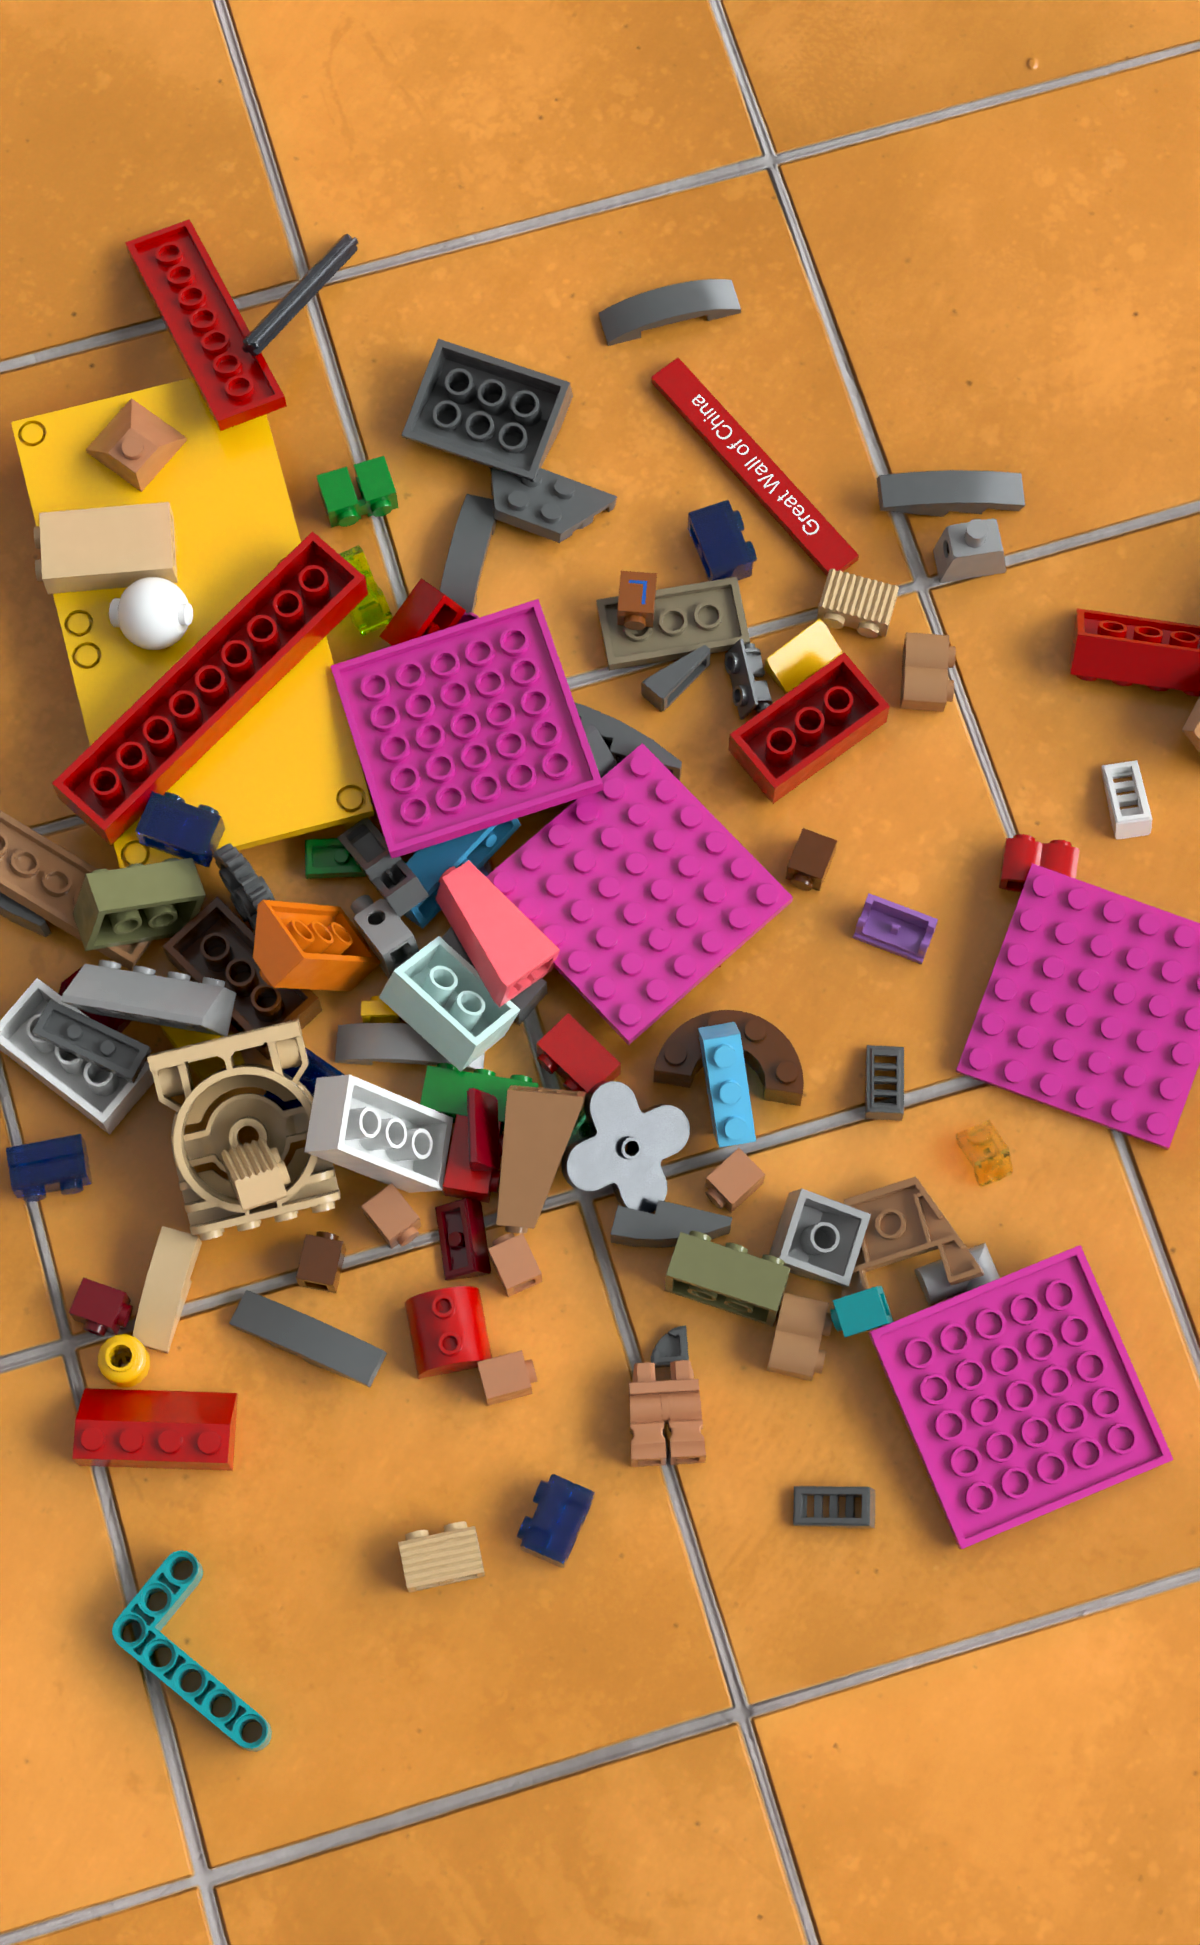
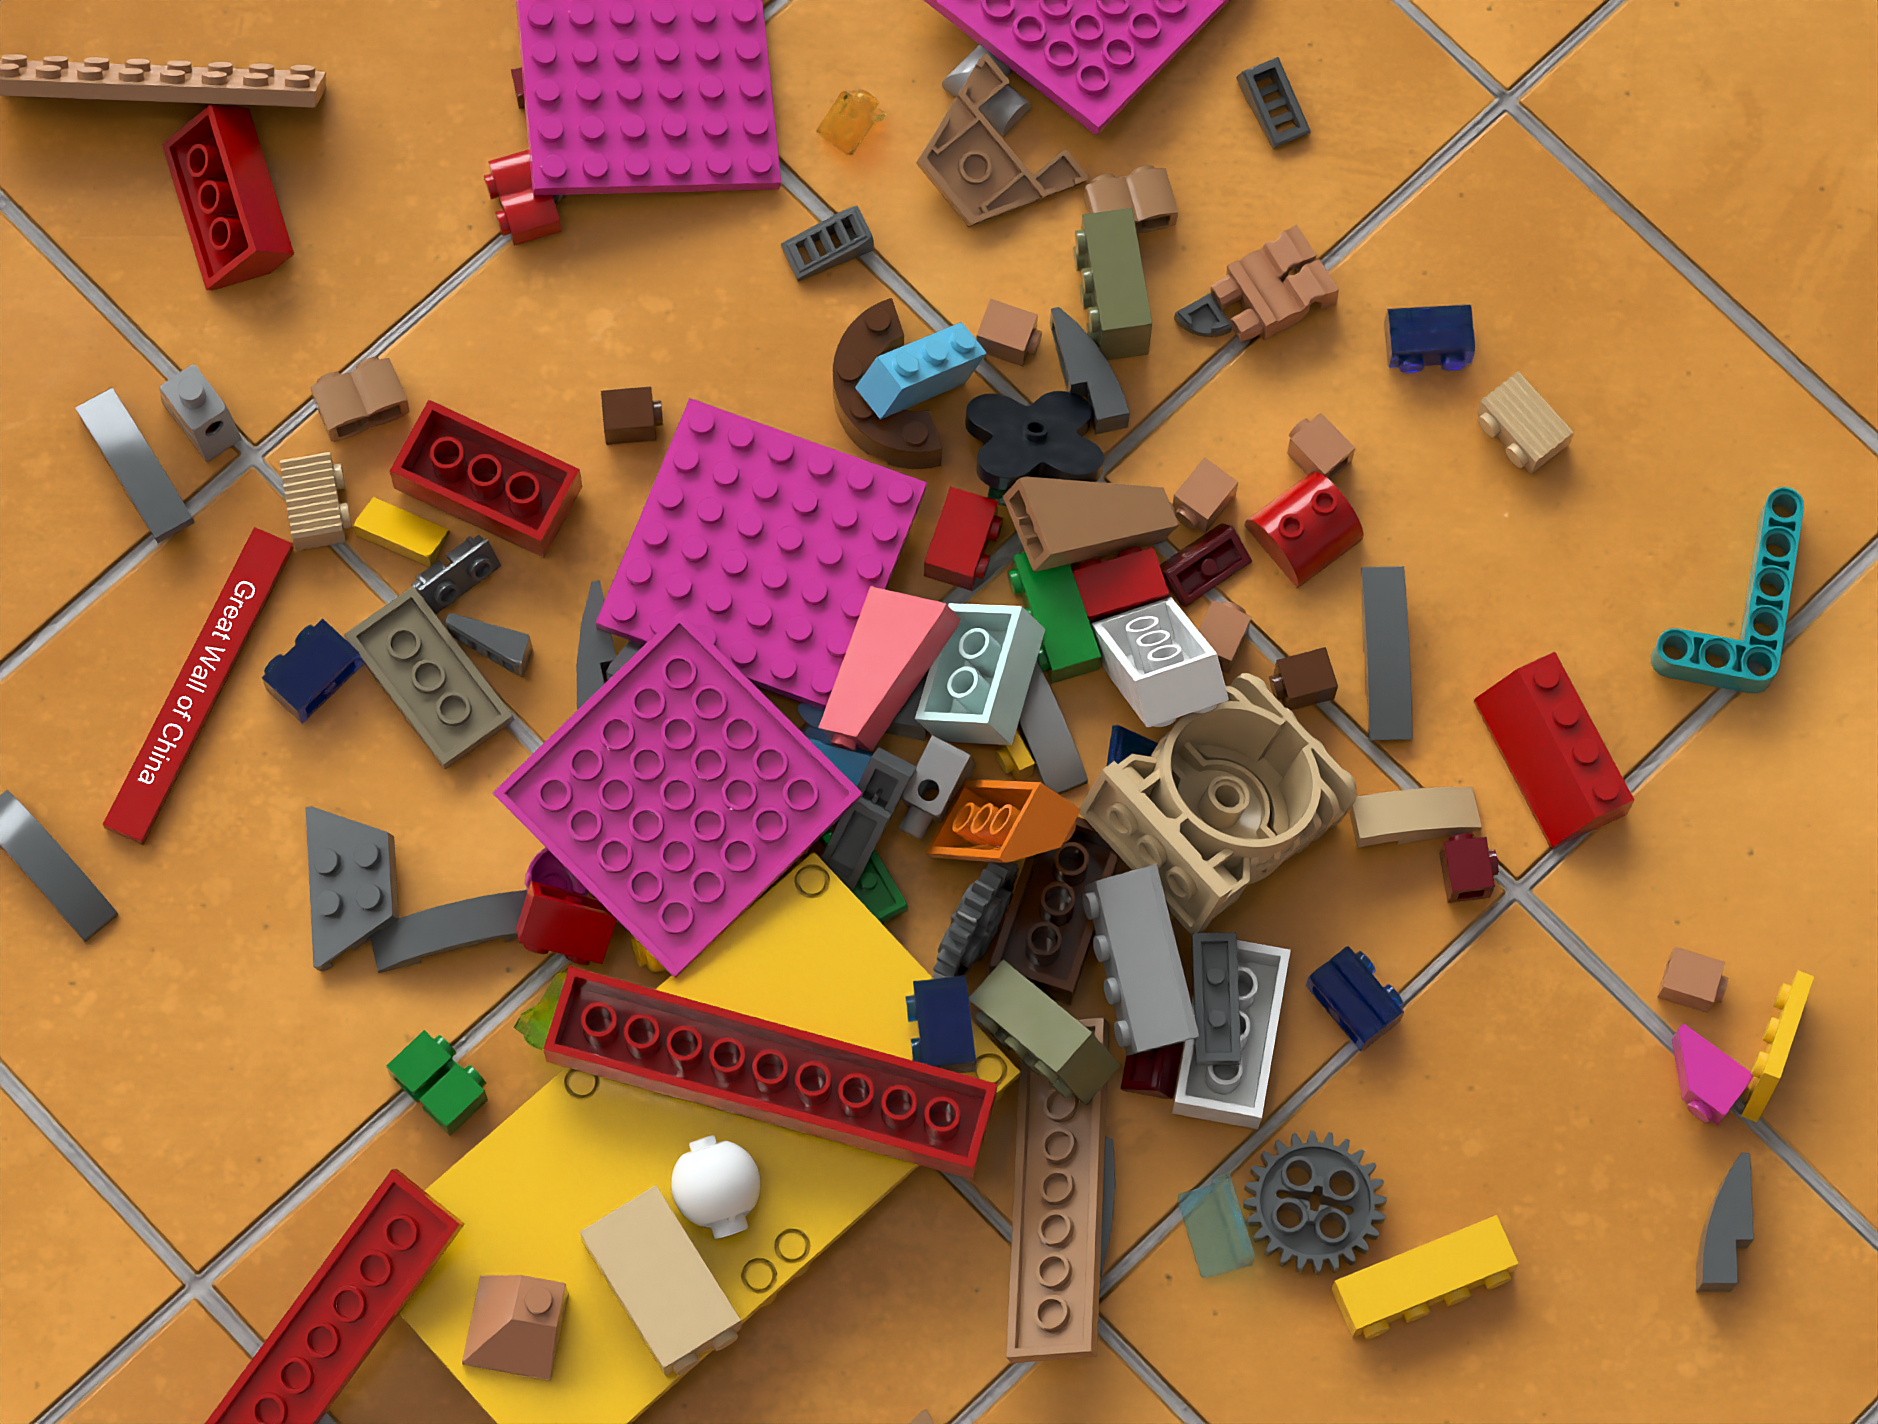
camera: 120 degrees left, 0 degrees up
yellow head [97,1334,150,1388] -> none
tan brick [221,1137,291,1212] -> none
black axle [242,234,358,356] -> none
dark grey slope [401,339,573,481] -> none
dark red slope [467,1088,500,1171] -> none
dark orange brick [617,571,657,630] -> none
light grey slope [769,1188,871,1287] -> none
teal brick [830,1286,893,1337] -> none
medium lavender hinge [853,893,938,964] -> none
white slope [1101,760,1152,839] -> none

